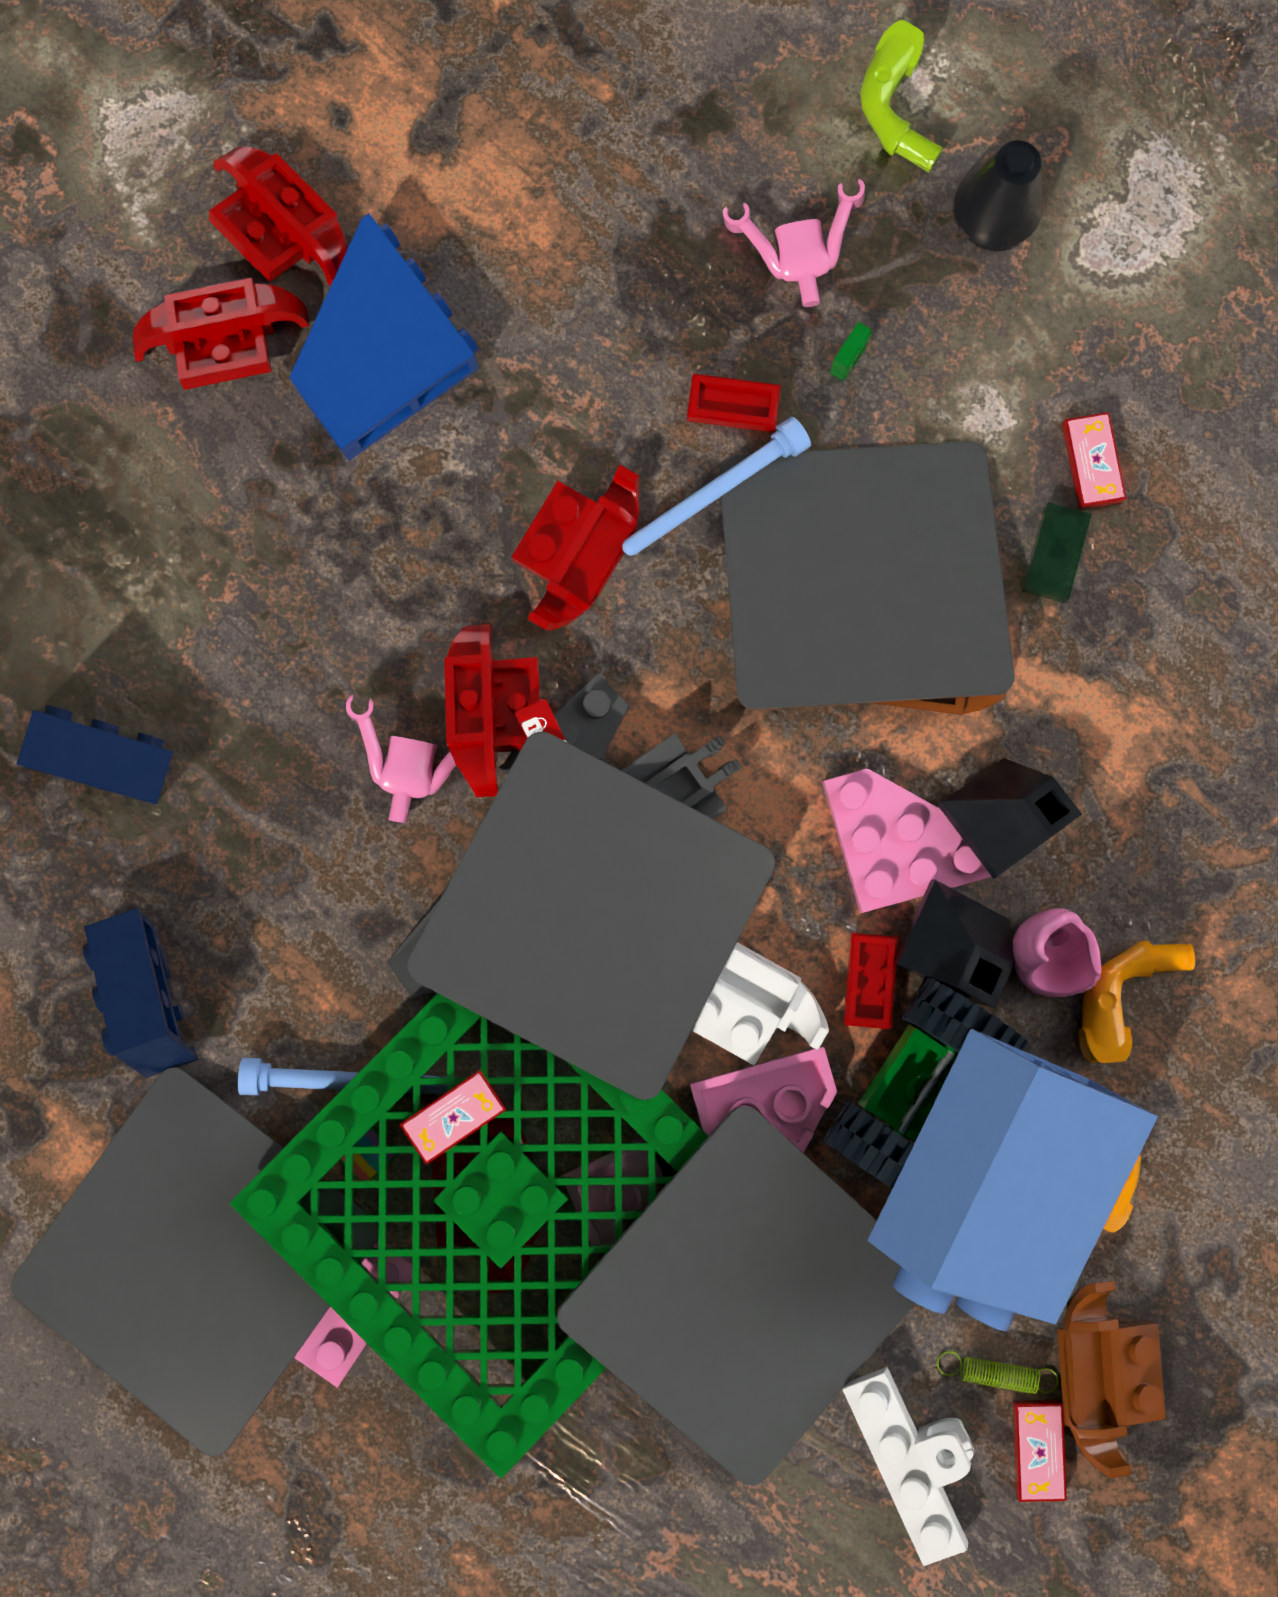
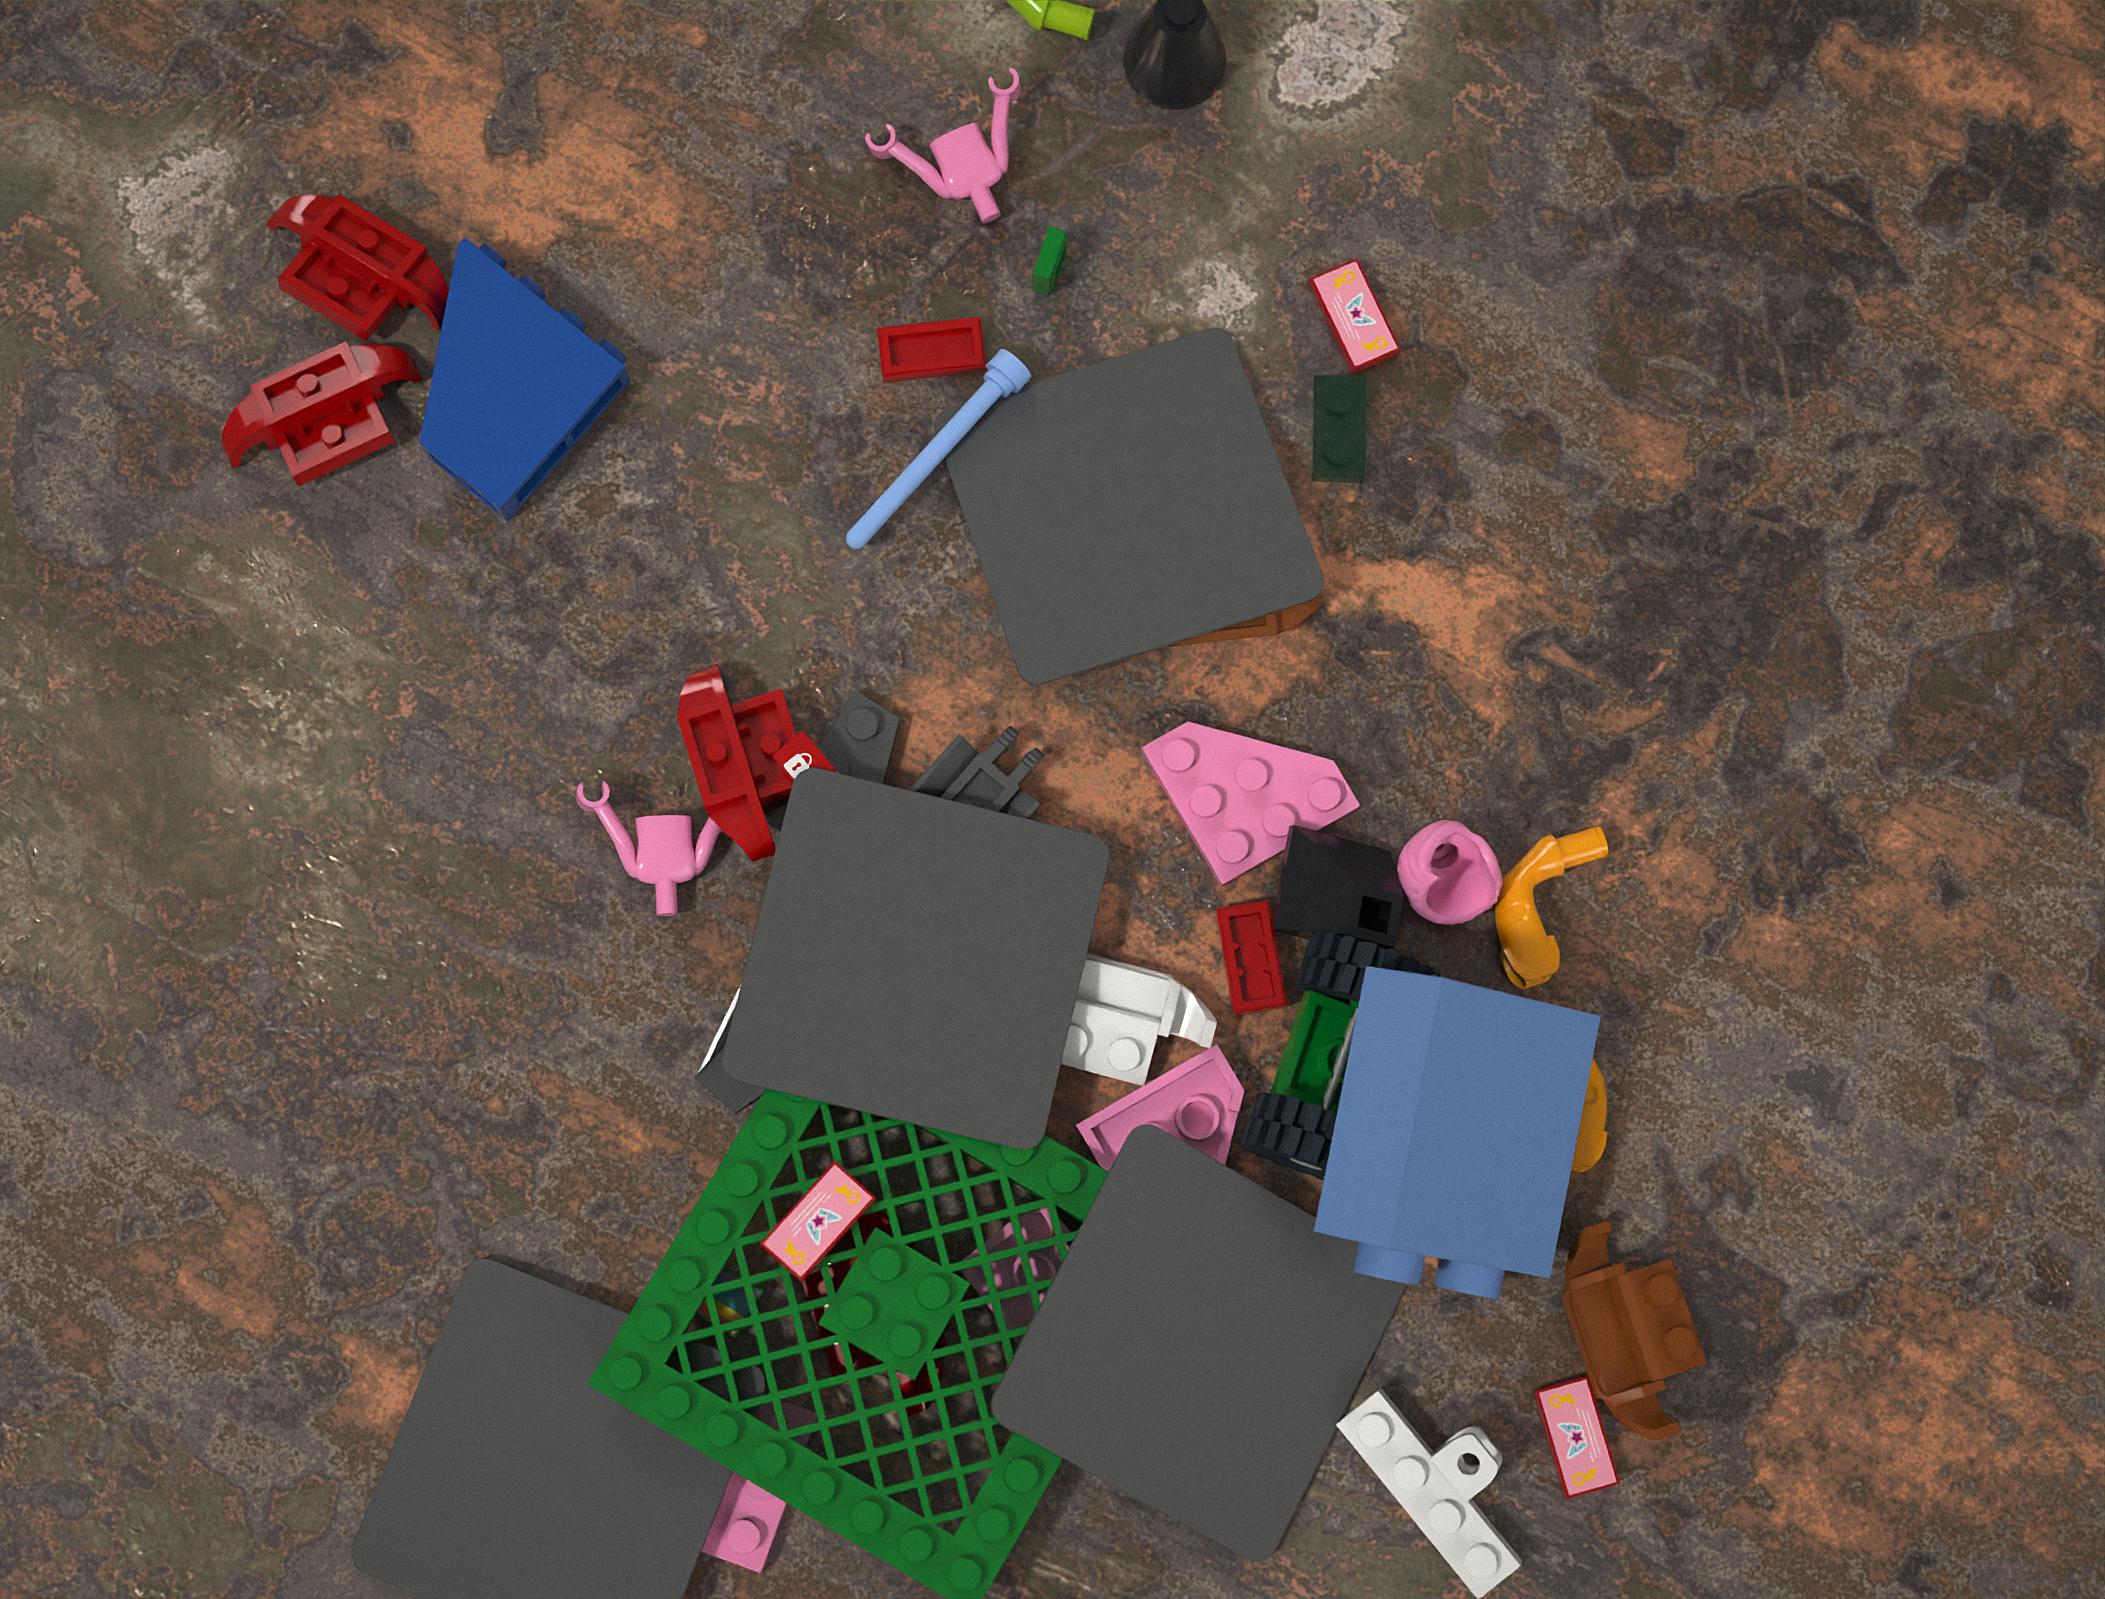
camera: 20 degrees left, 5 degrees down
dark blue wedge [16,705,173,805] -> none
dark blue wedge [83,908,199,1078] -> none
light blue piece [238,1057,458,1096] -> none
red plate [511,465,639,631] -> none
lime piece [937,1351,1058,1394] -> none
black slope [938,758,1082,879] -> none

